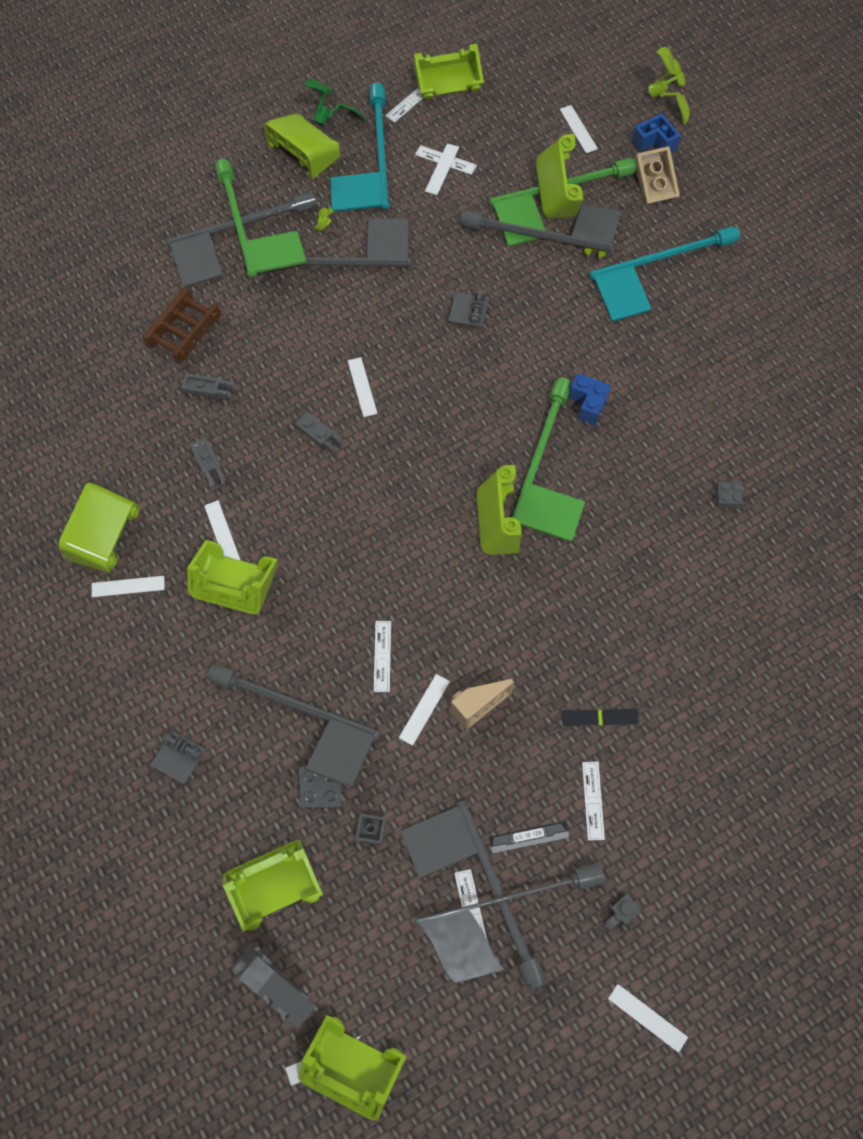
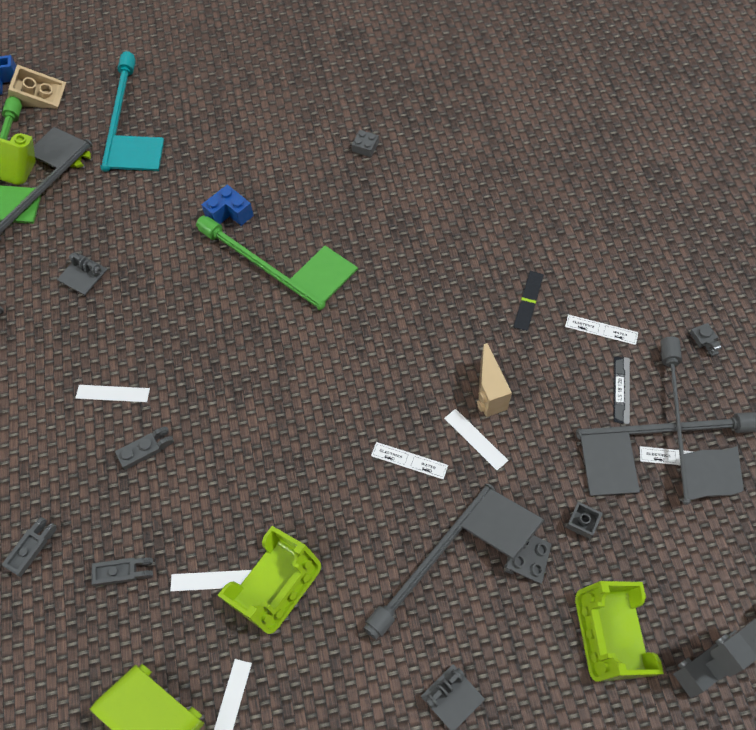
camera: 70 degrees left, 5 degrees down
lime windscreen [477,465,522,555] -> none

